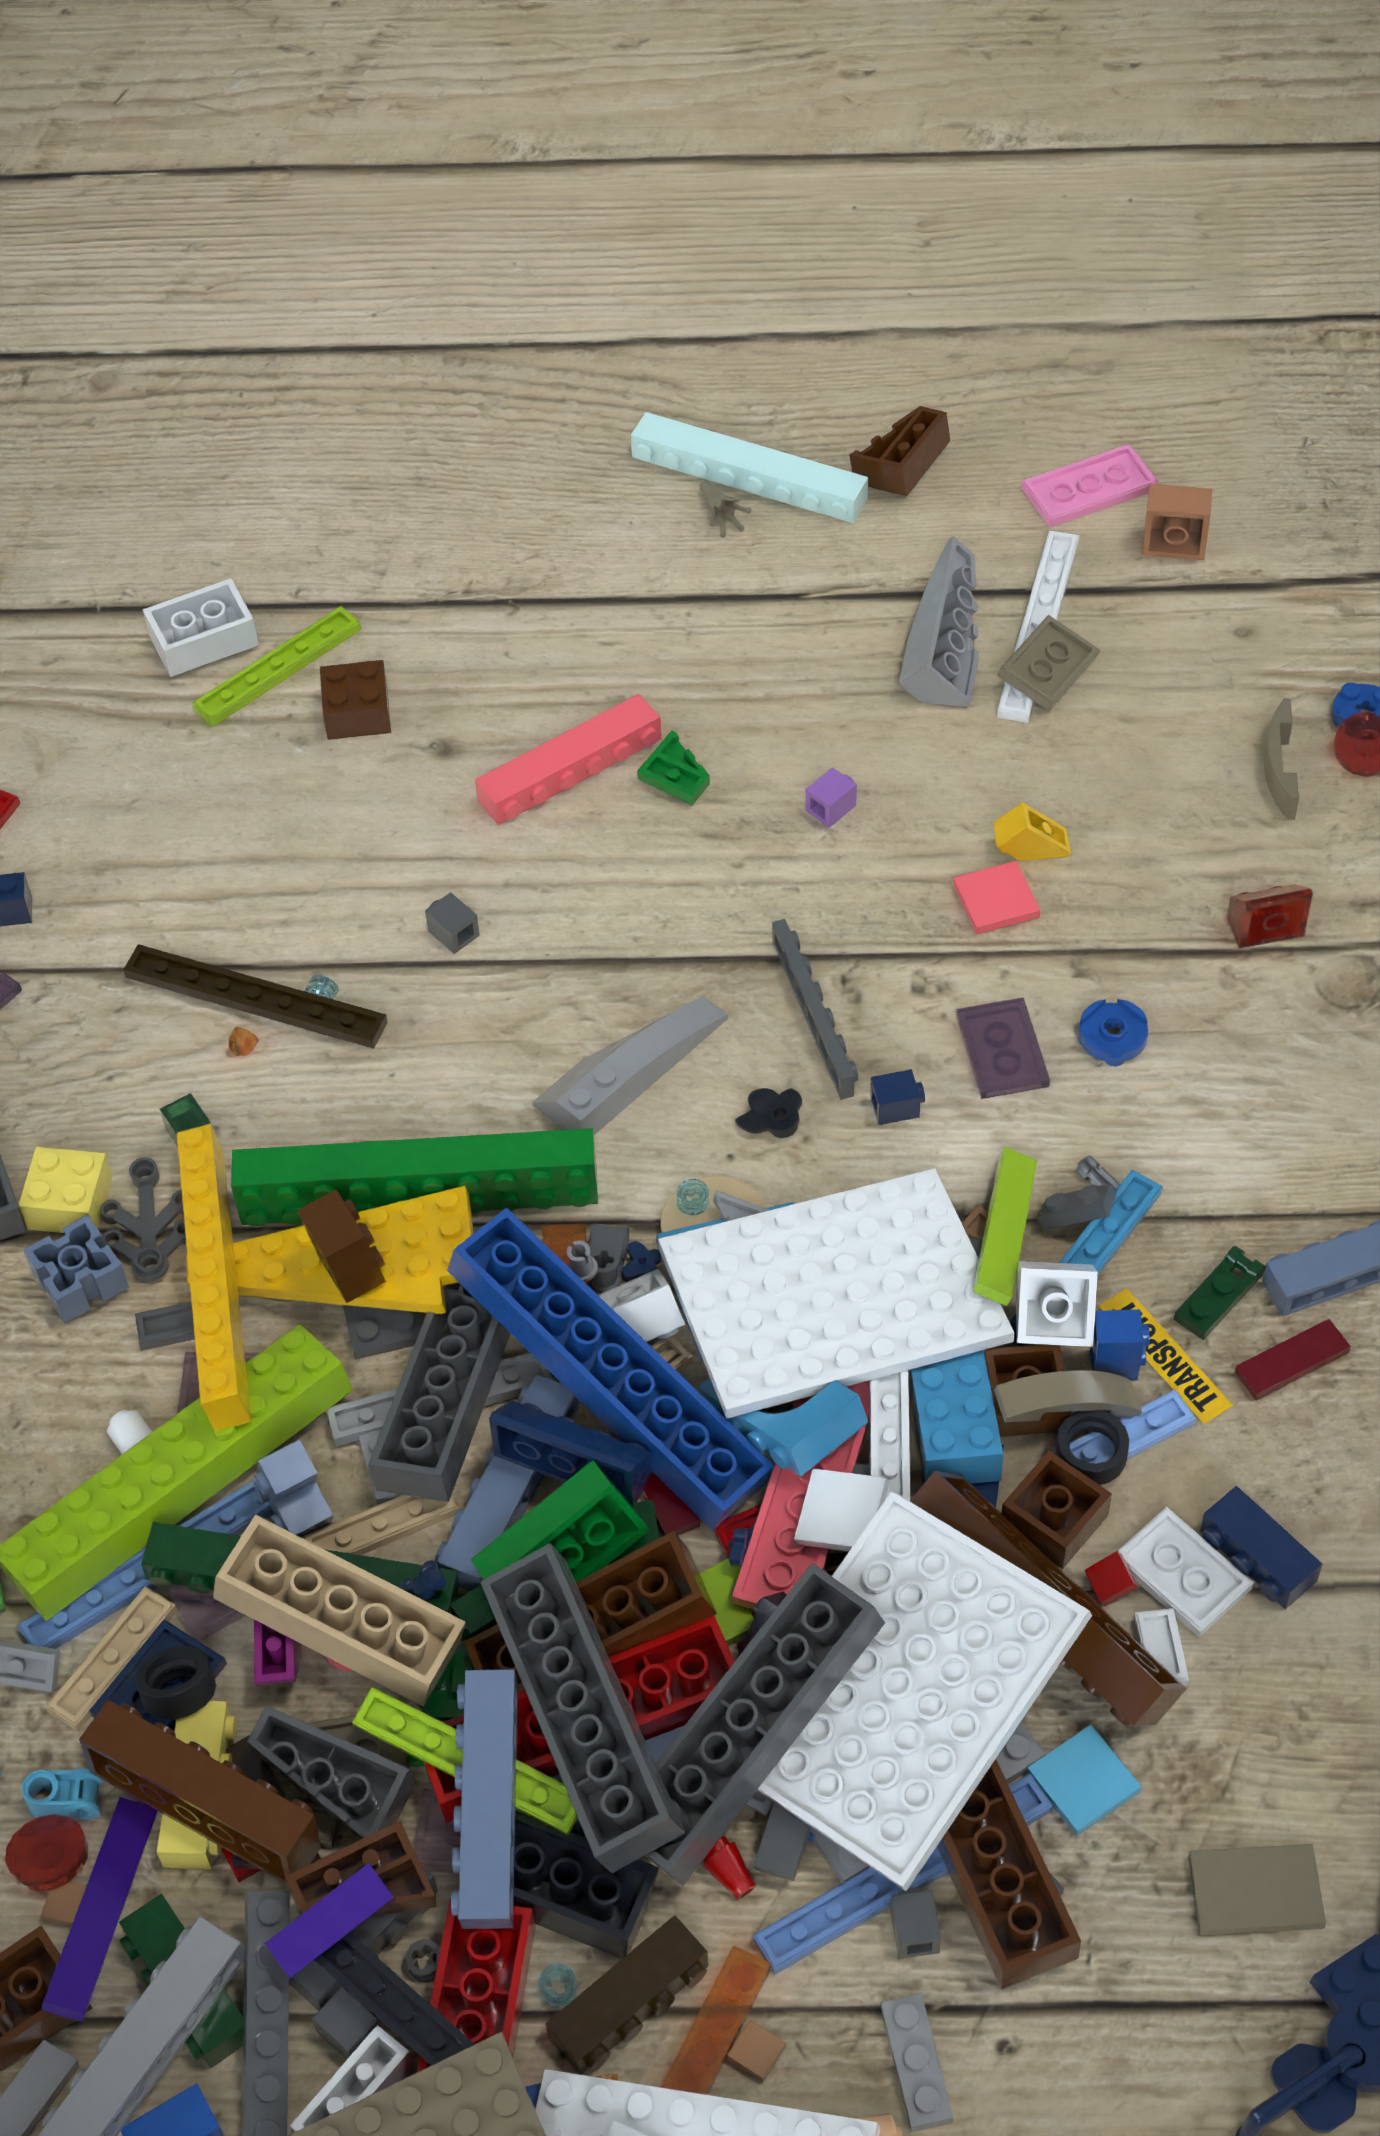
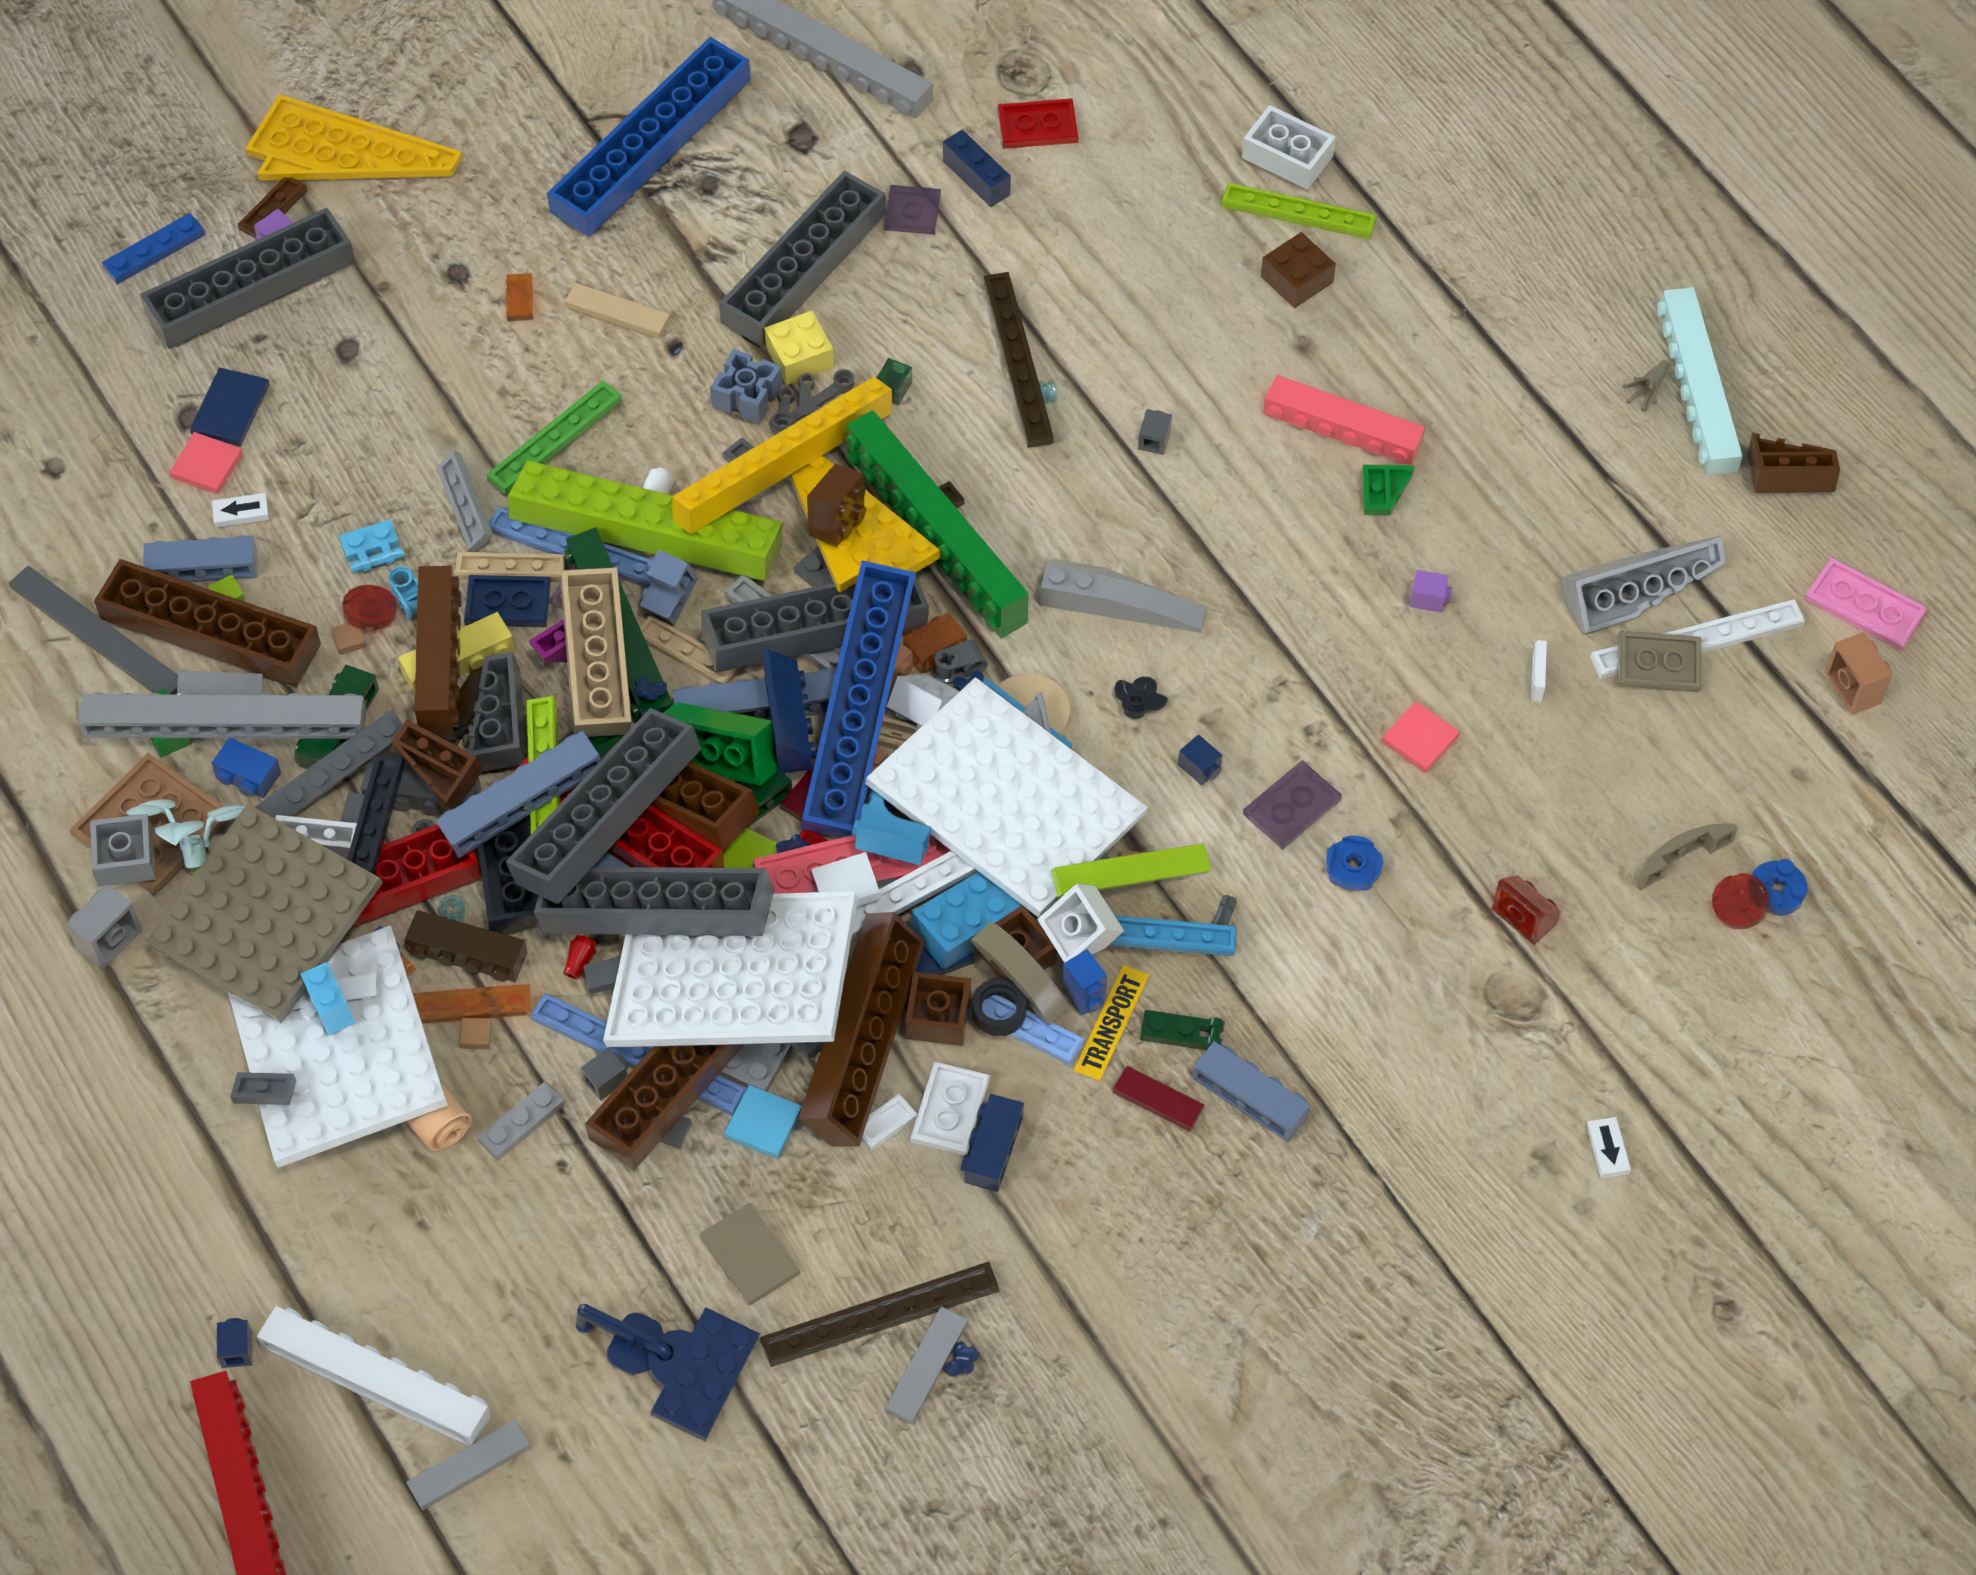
camera: 55 degrees right, 5 degrees up
dark purple tile [41,1797,158,2022] -> none
black tyre [135,1646,217,1720] -> none
clear orange hinge [228,1027,259,1056] -> none
dark purple tile [265,1863,394,1978] -> none
light grey pin [566,1240,598,1282] -> none
clear light blue bush [677,1179,709,1216] -> none
dark grey plate [772,919,859,1100] -> none
yellow slope [993,802,1071,861] -> none
dark grey plate [1038,1183,1116,1231] -> none
red tile [1085,1551,1138,1606] -> none
none -> white tile [1531,640,1547,702]

